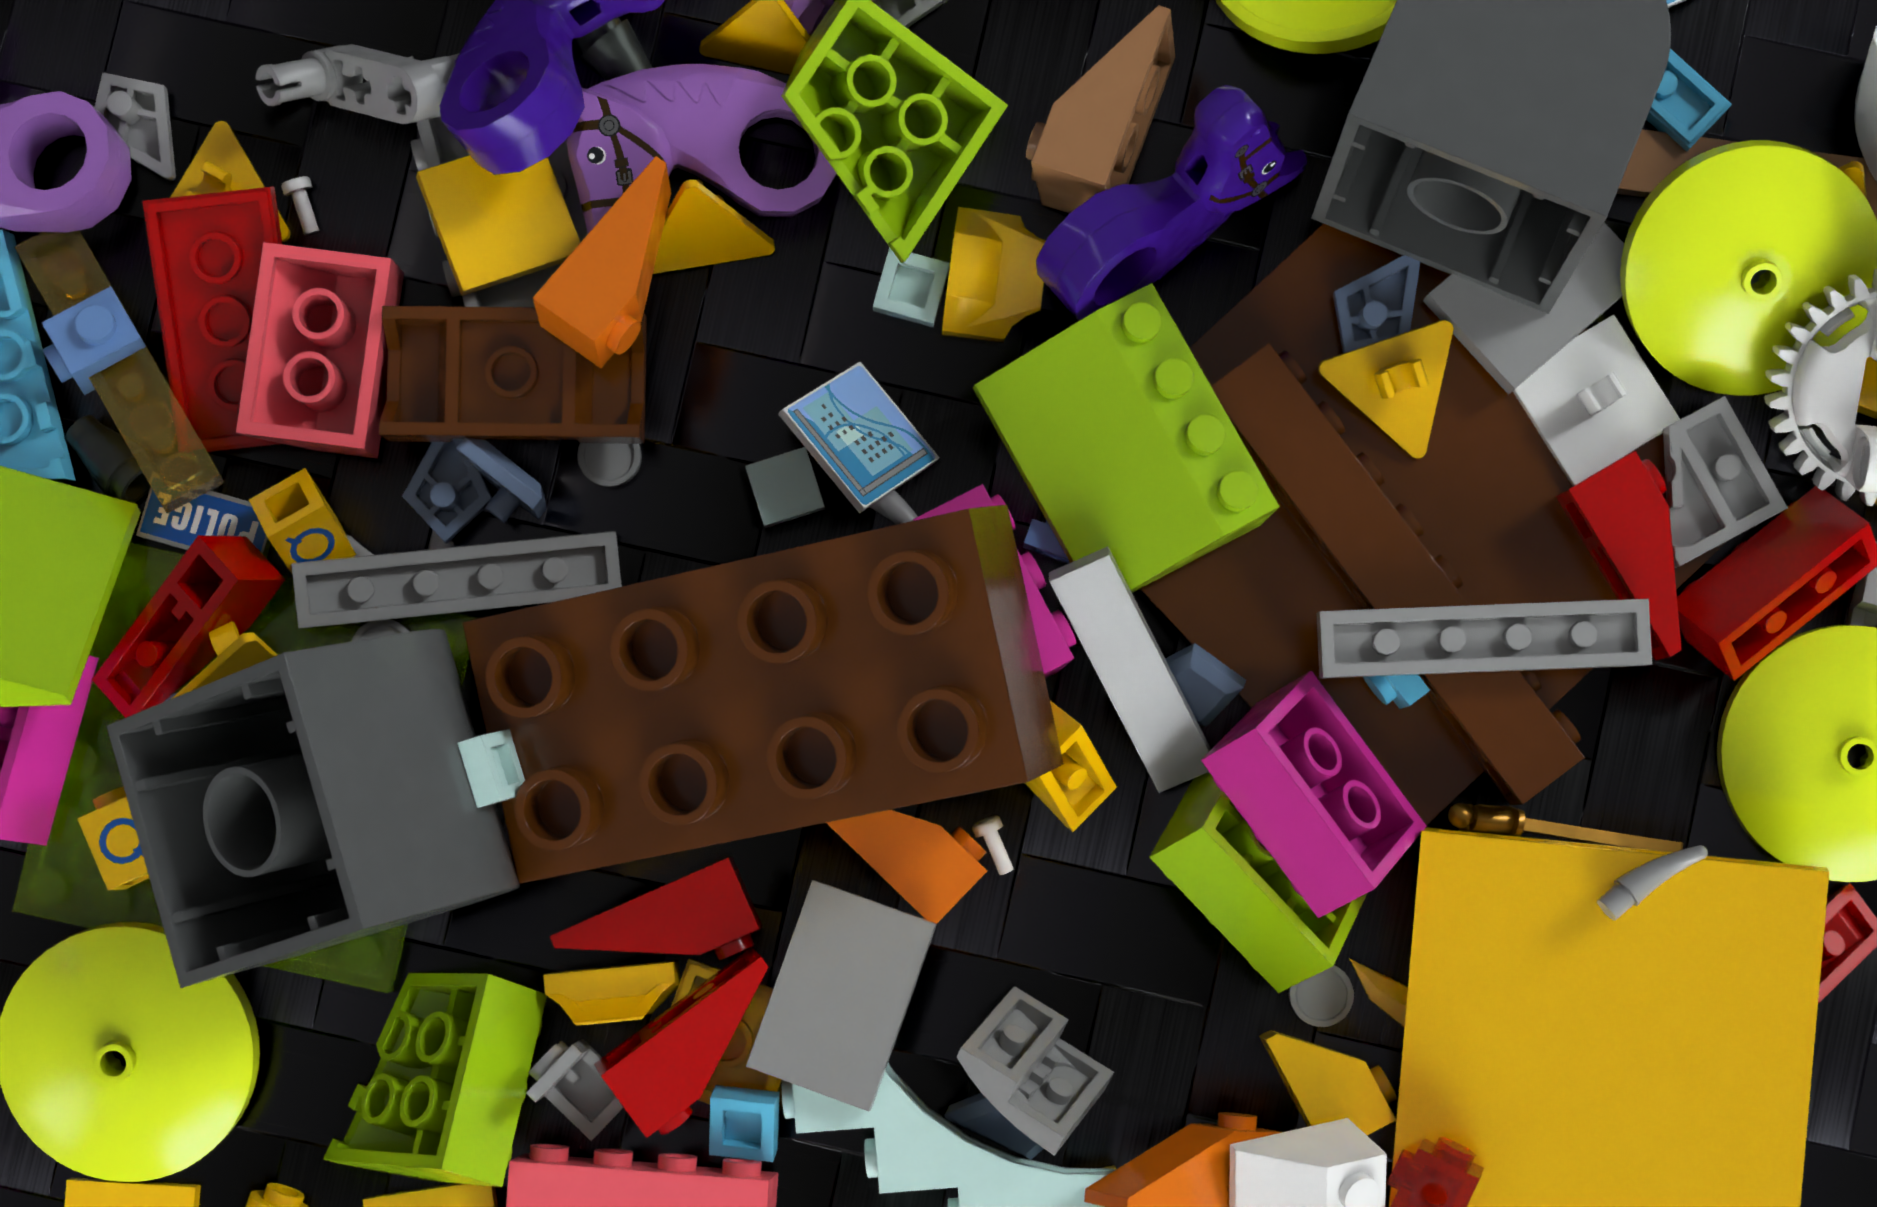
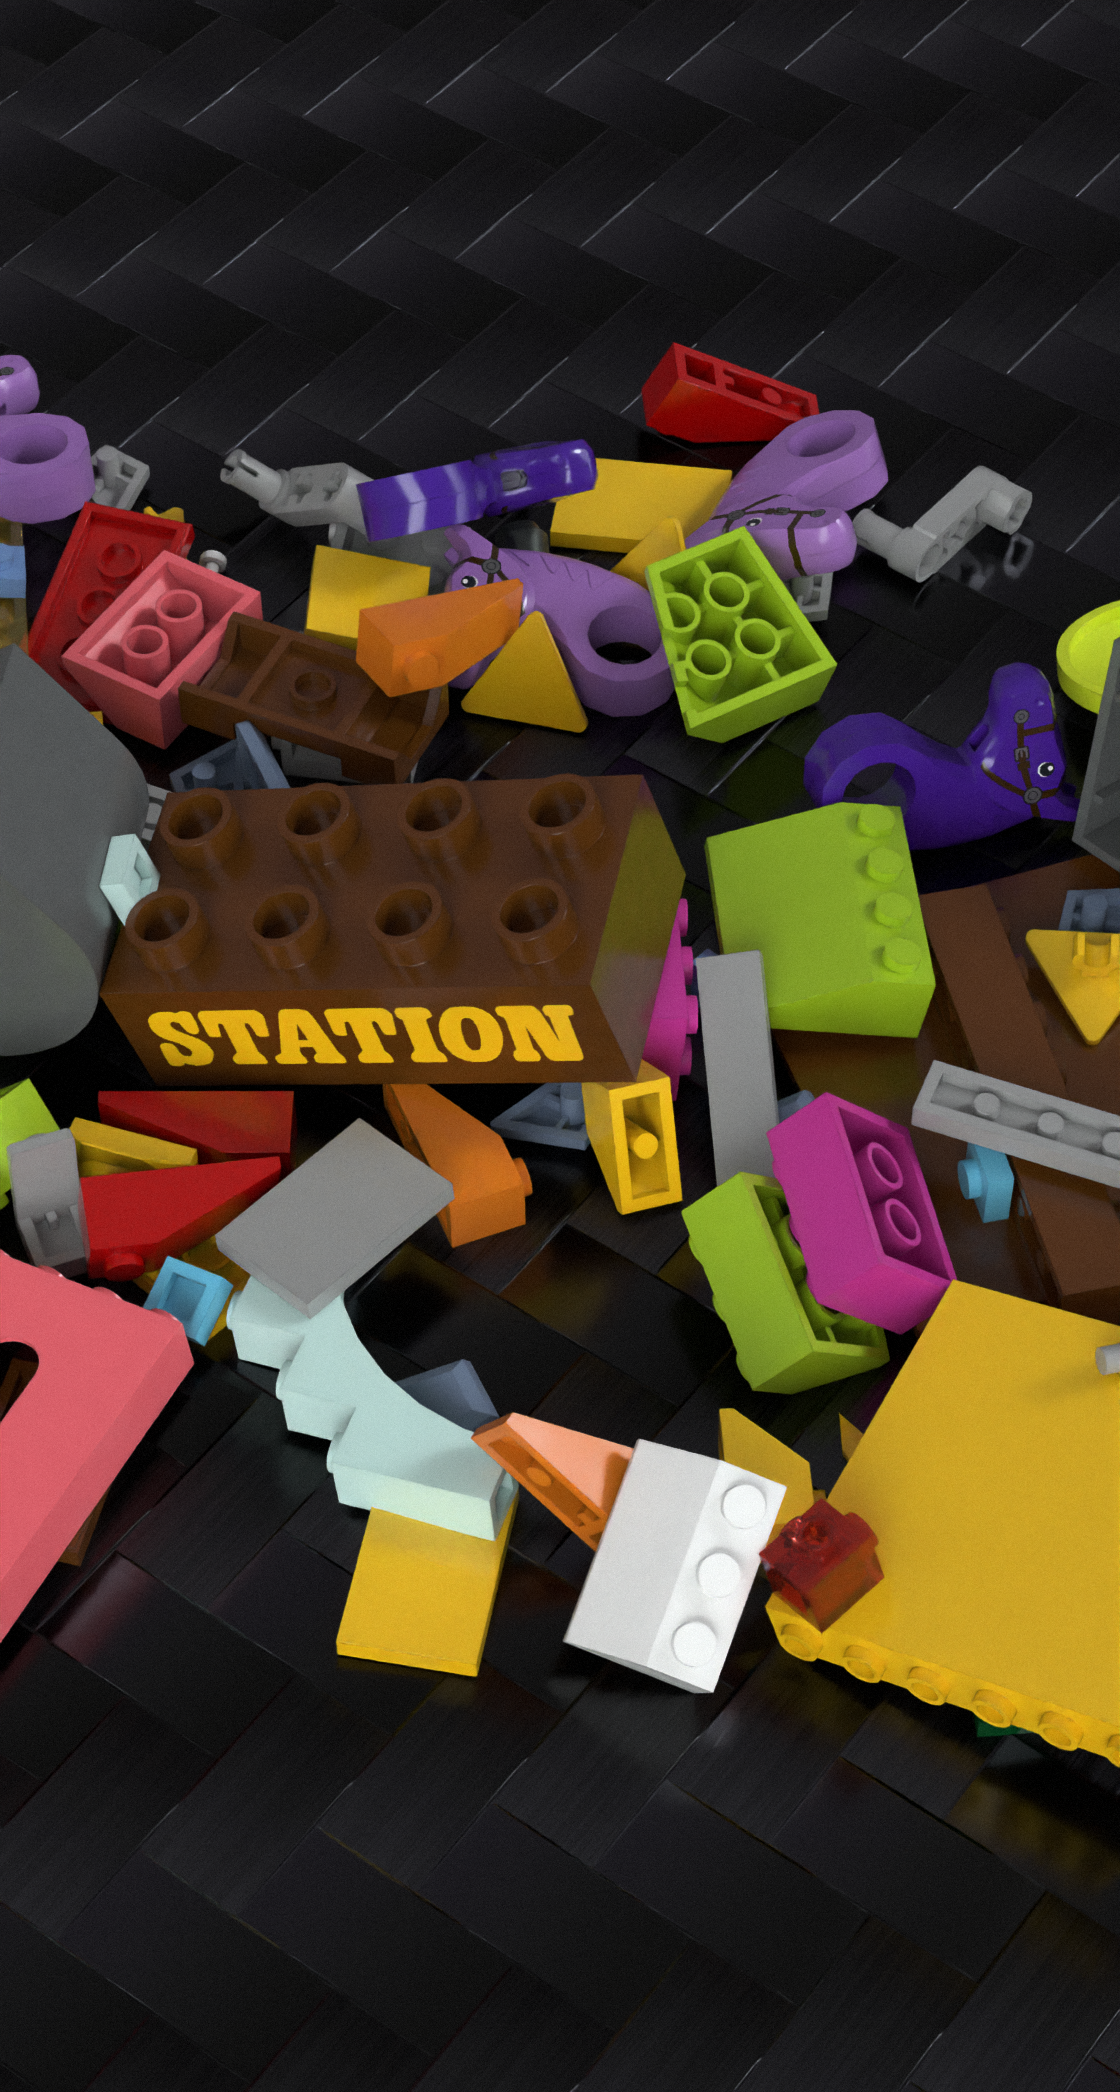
camera: 25 degrees right, 35 degrees down
light aqua tile [873,247,950,328] -> none
yellow slope [942,207,1046,343] -> none
light grey slope [957,986,1114,1156] -> none
white piece [972,815,1014,875] -> none
medium nougat slope [1026,5,1176,214] -> none
light grey piece [1288,965,1354,1027] -> none

